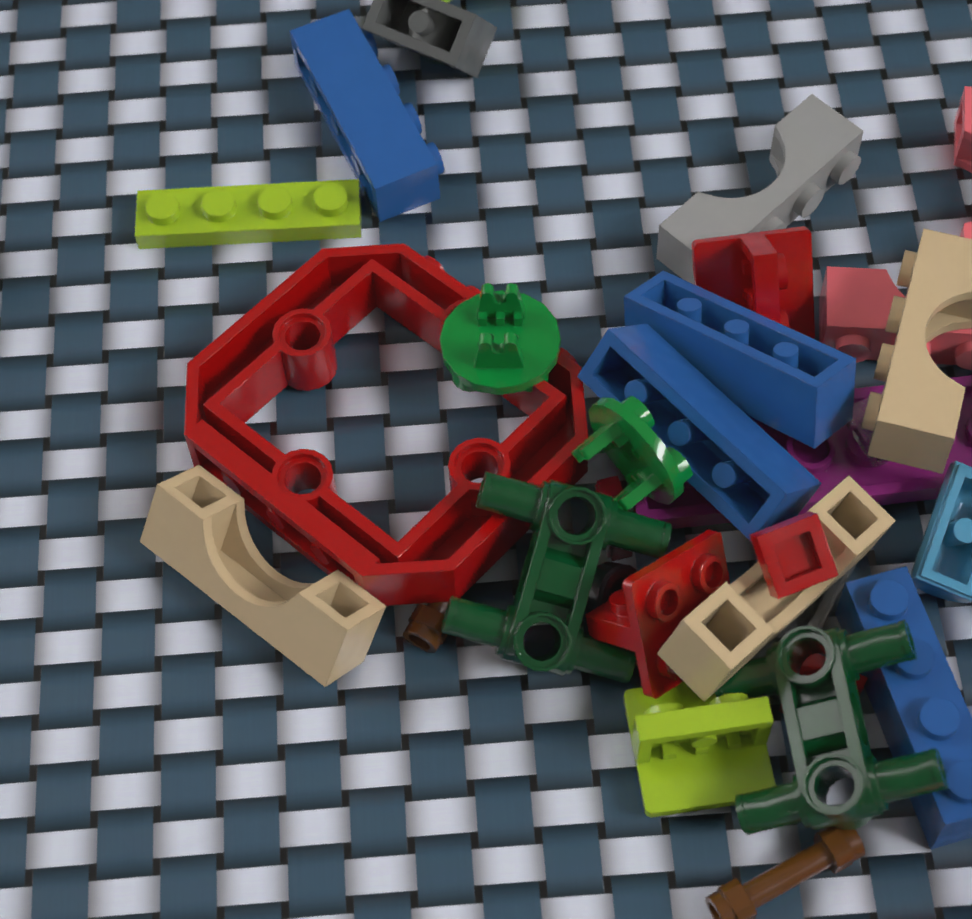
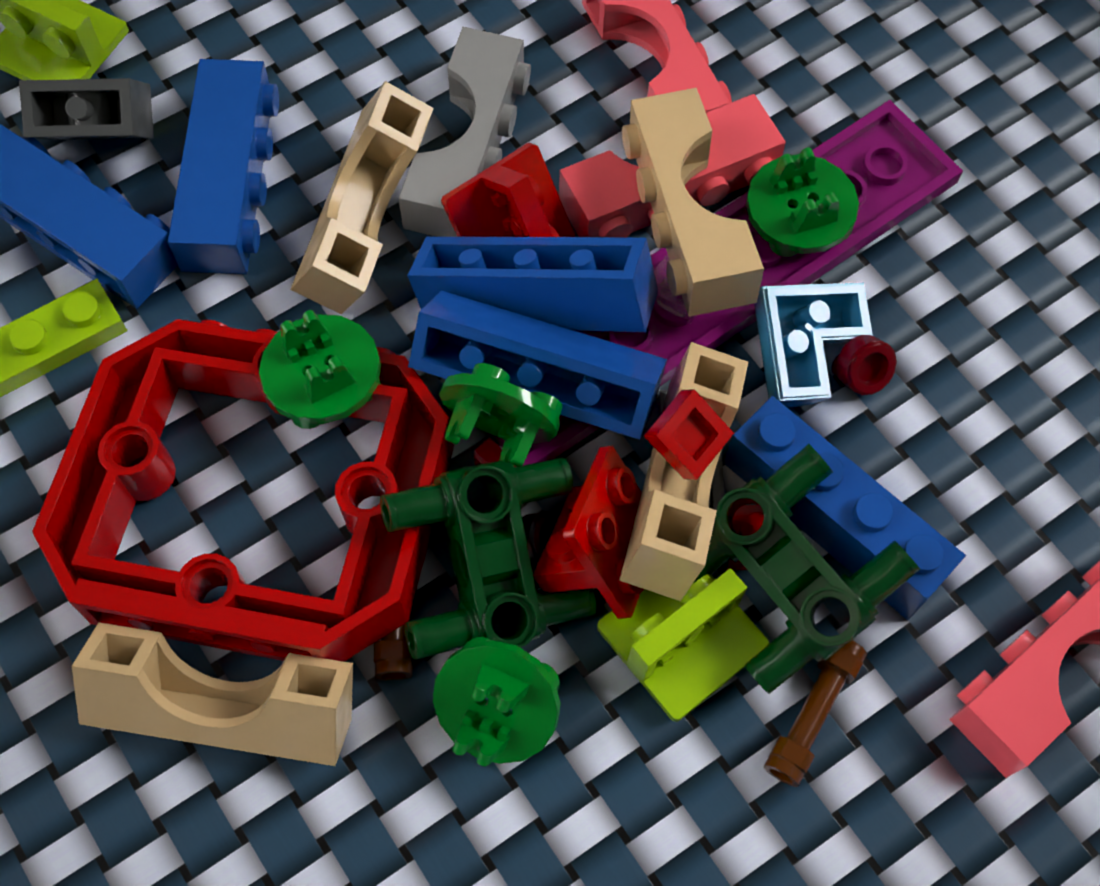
camera: 35 degrees left, 5 degrees up
none -> blue brick [168,59,279,274]
none -> tan arch [290,81,434,314]
none -> green plate [433,637,561,767]

